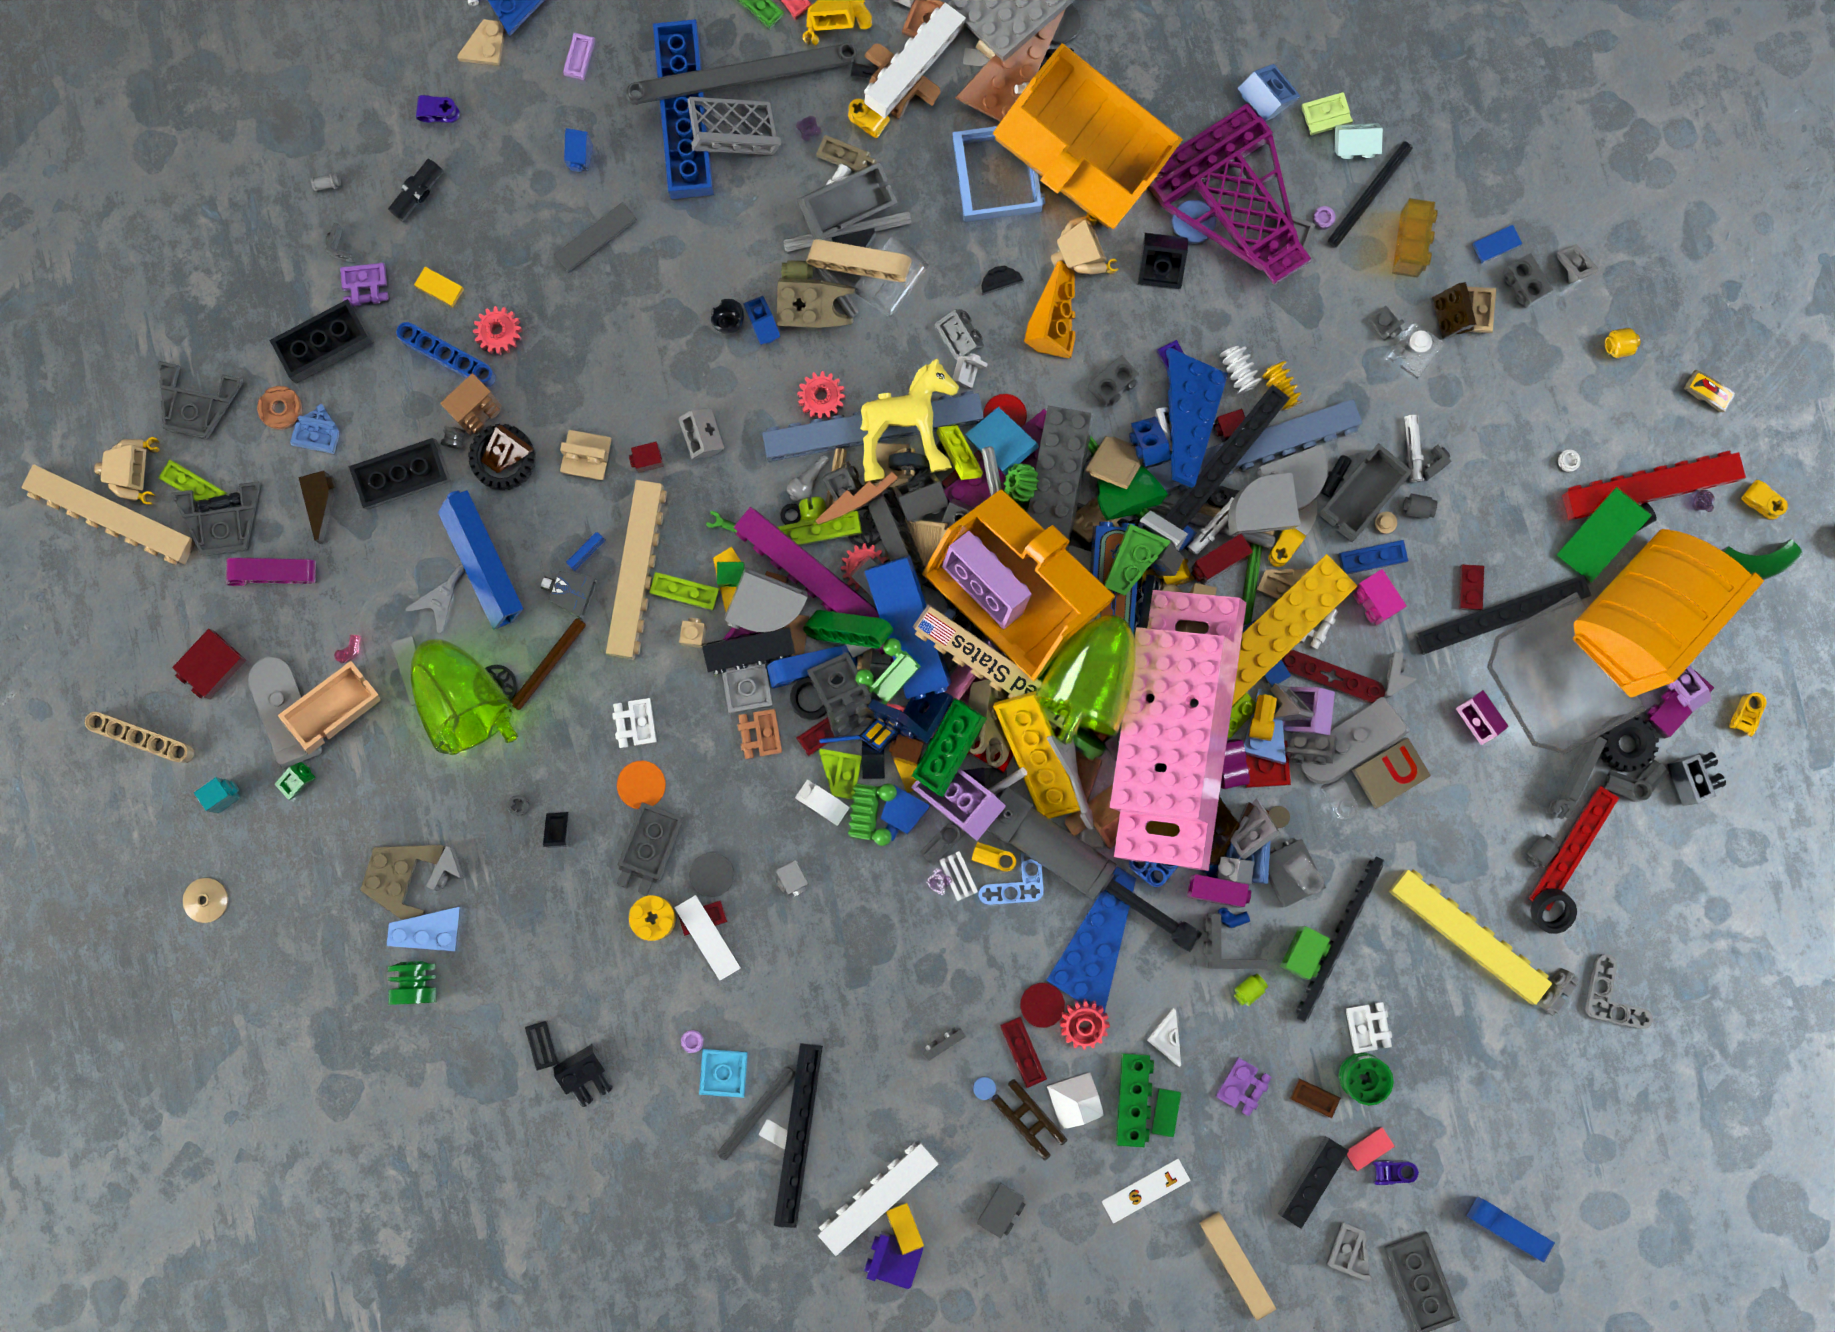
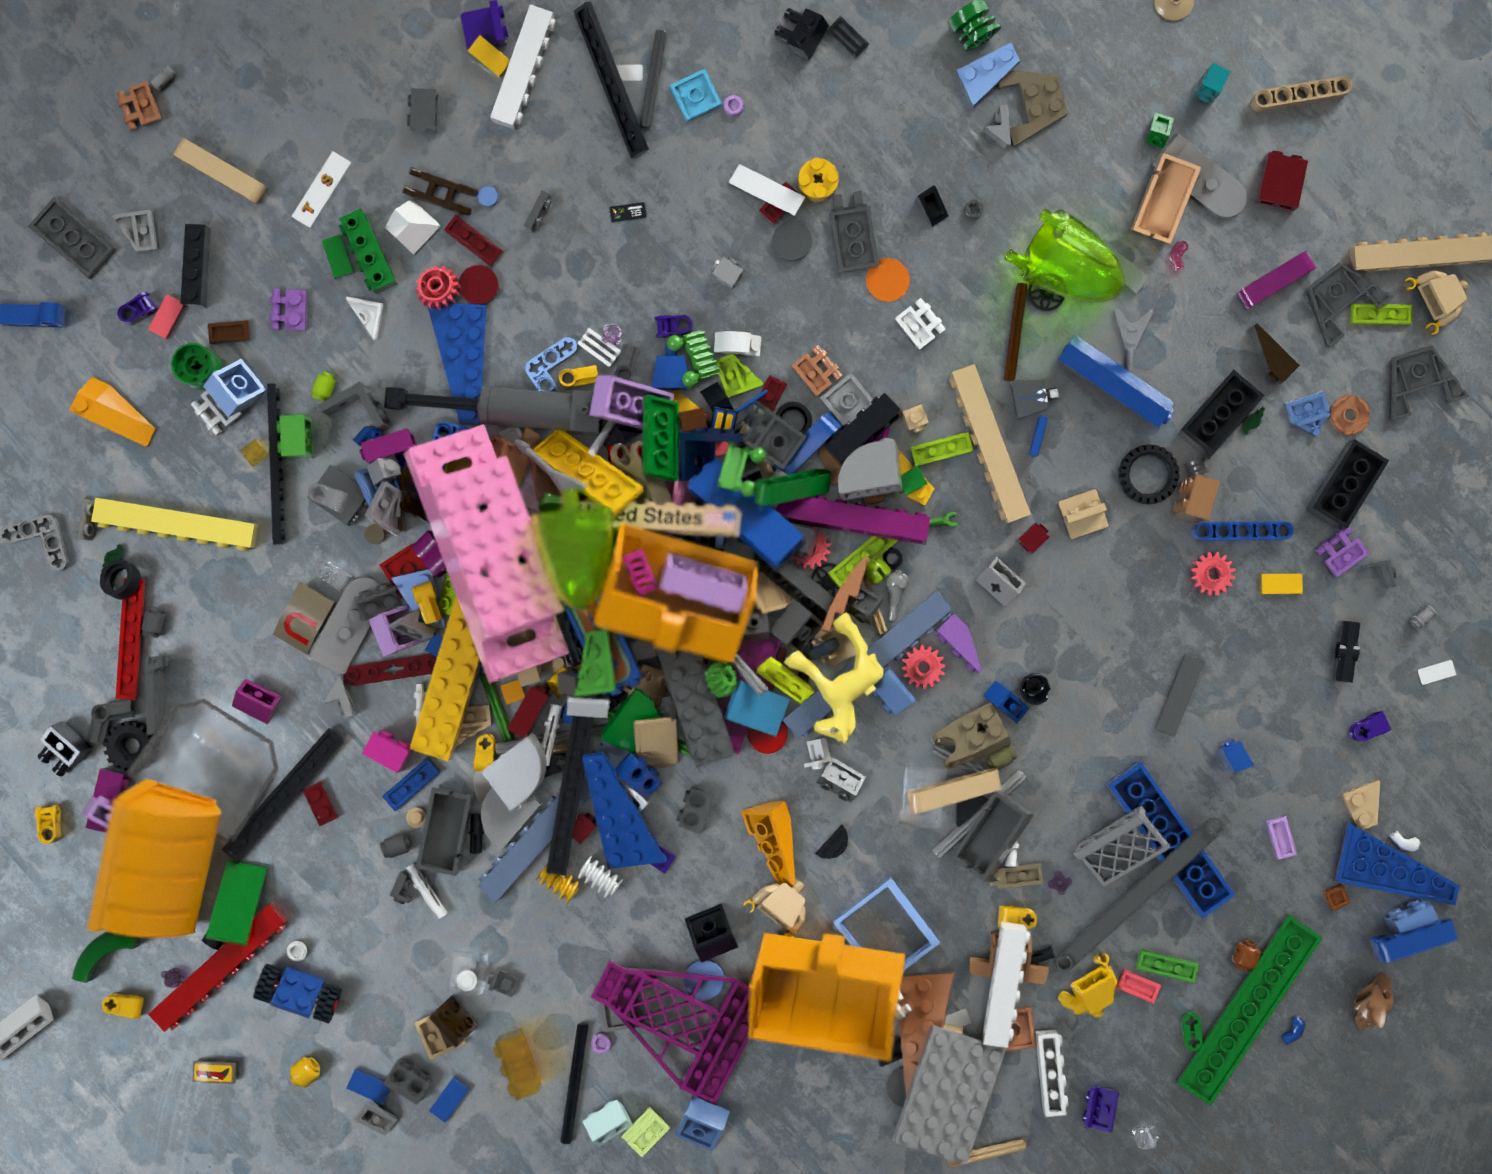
camera: 150 degrees right, 5 degrees up
black axle [197,492,241,513] -> none
reddish brown wing [481,425,533,473] -> none
none -> light orange wedge [69,377,156,447]
none -> dark green piece [101,544,124,572]
none -> light blue brick [203,359,266,418]
none -> clear yellow tile [240,438,269,467]
none -> plate [253,963,342,1024]
none -> blue tile [346,1069,390,1105]
none -> light orange tile [500,679,525,705]
none -> black sticker [610,202,647,222]
none -> dark pink slope [622,549,658,596]
none -> dark purple piece [654,315,694,338]
none -> medium blue slope [872,668,916,715]
none -> medium lavender slope [936,613,982,673]
none -> dark green piece [1242,407,1265,435]
none -> white sticker [1418,660,1456,685]

